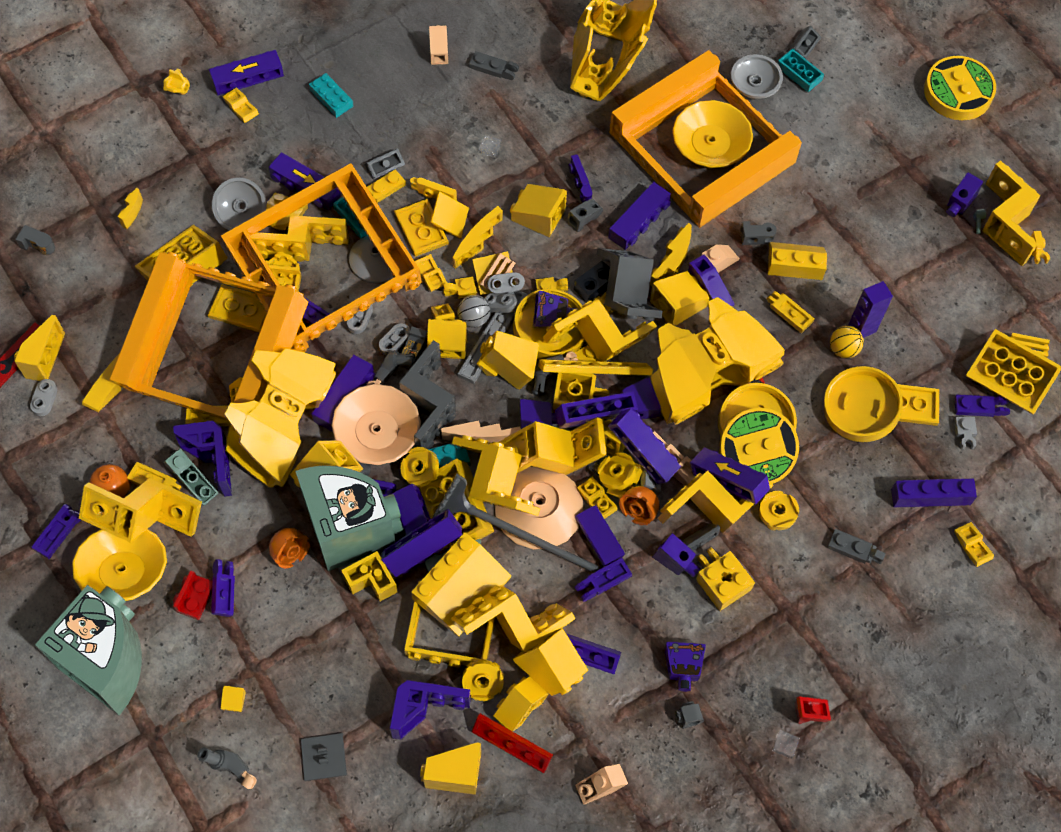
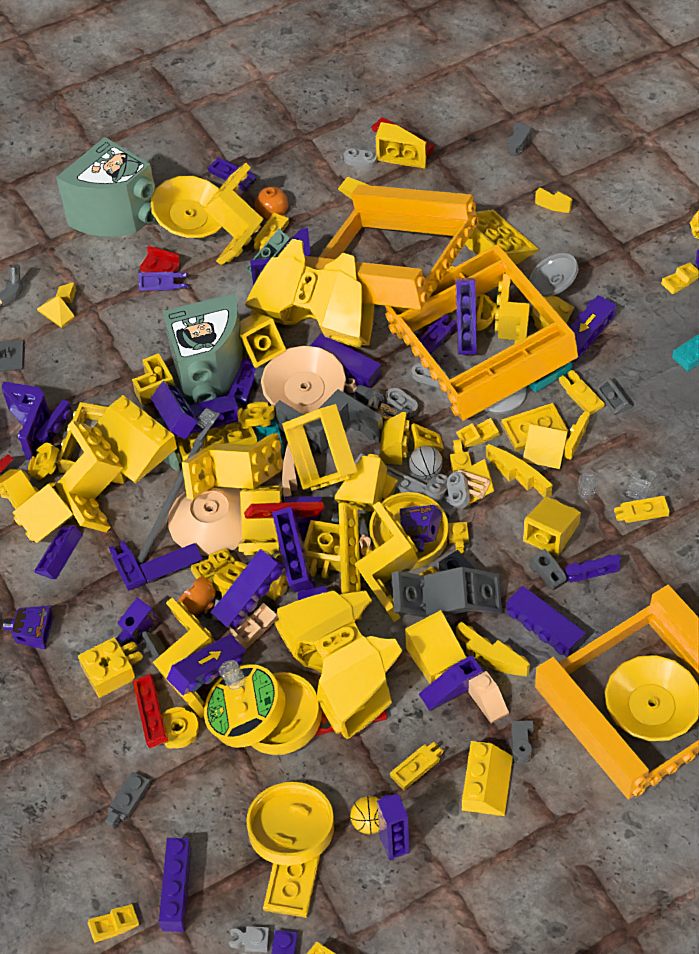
camera: 100 degrees right, 10 degrees down
none -> yellow slope [37,295,75,328]
none -> dark purple plate [37,400,72,446]
none -> red tile [133,674,169,748]
none -> clear wheel [219,660,246,690]
none -> red tile [244,502,324,519]
none -> yellow window [282,404,357,490]
none -> dark purple brick [456,278,477,355]
none -> clear wheel [577,473,598,499]
none -> yellow hinge [614,496,670,523]

